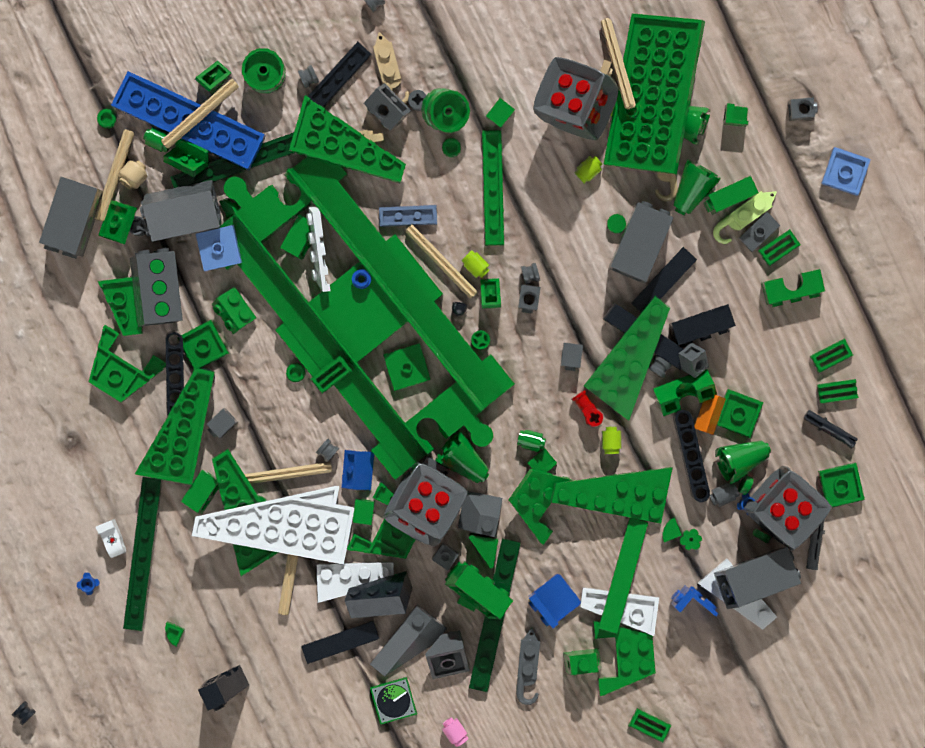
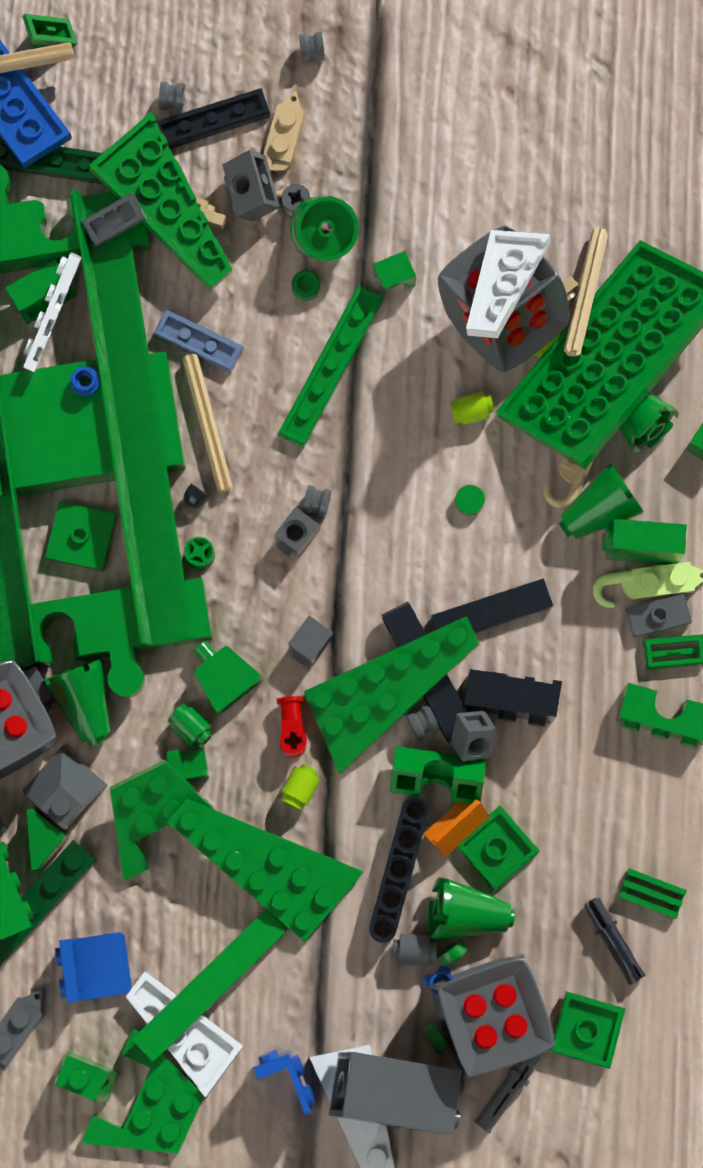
camera: 30 degrees right, 10 degrees down
green wheel [242,48,286,94] -> none
lime brick [461,250,489,278] -> none
green slope [480,278,501,309] -> none
dark grey brick [608,201,674,283] -> none
green tile [662,517,682,543] -> none
green plant [680,529,702,550] -> none
green tile [810,338,853,373] -> none
none -> dark grey plate [81,193,147,248]
none -> green torso [193,640,263,716]
none -> white wing [466,230,551,338]

